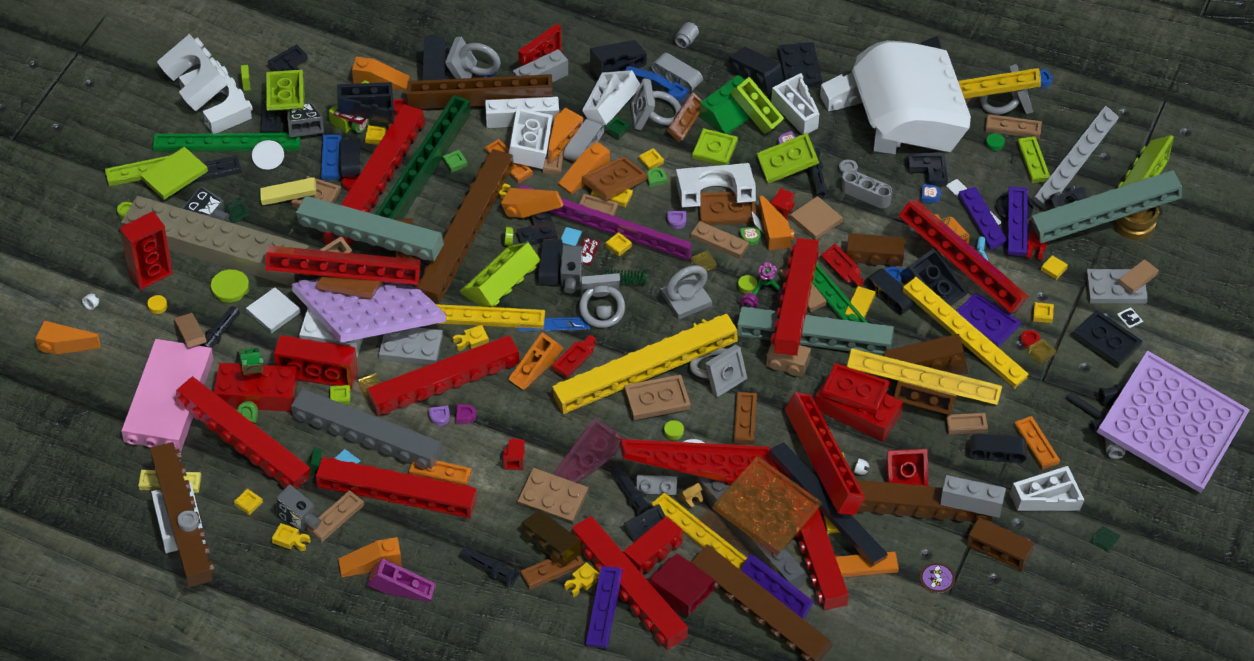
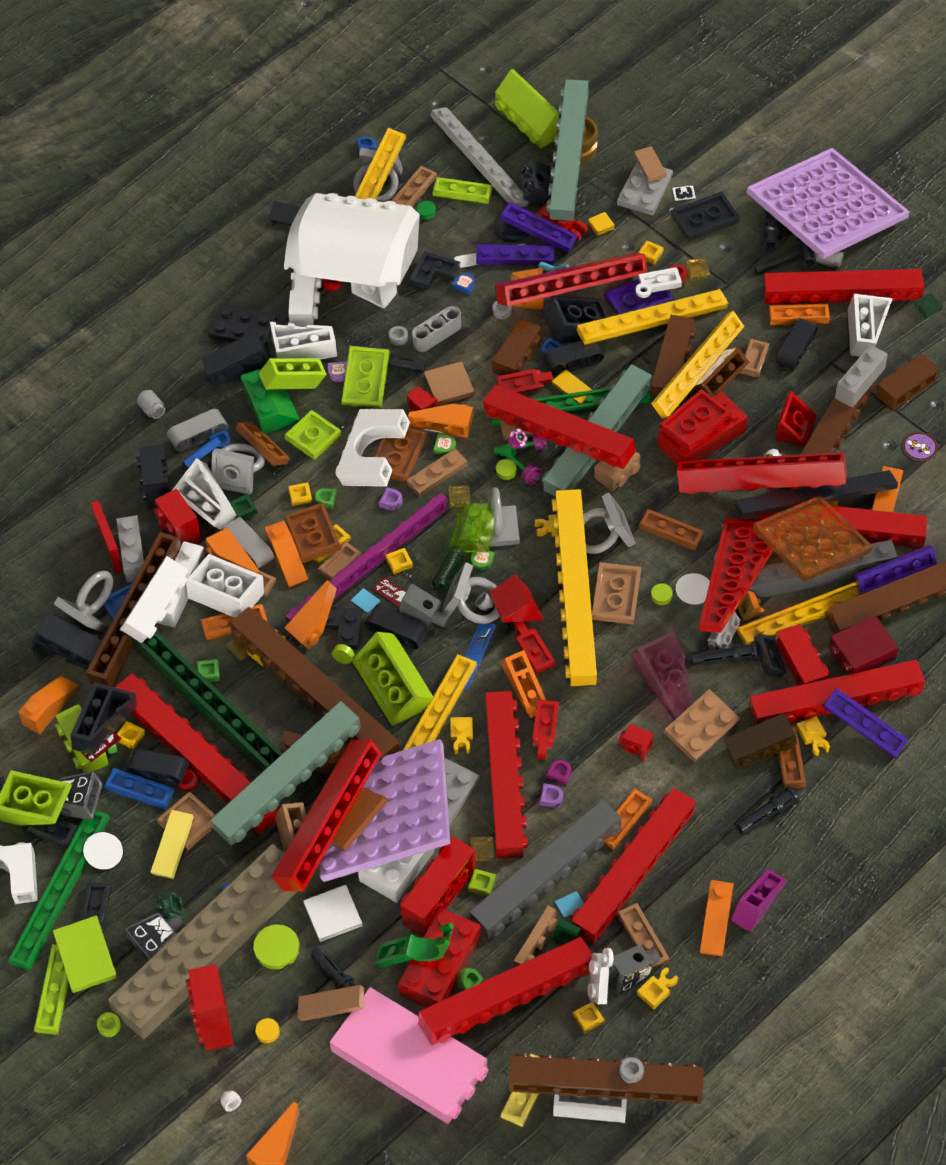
camera: 65 degrees left, 5 degrees up
none -> white brick [120,556,188,643]
none -> red brick [154,488,202,546]
none -> clear neon green slope [449,503,494,553]
none -> bright green tile [471,547,494,571]
none -> red slope [490,574,543,623]
none -> medium nougat plate [514,906,558,967]
none -> red hinge [532,699,559,760]
none -> white hinge [587,948,613,1004]
none -> white hinge [636,267,682,298]
none -> red brick [763,269,924,304]

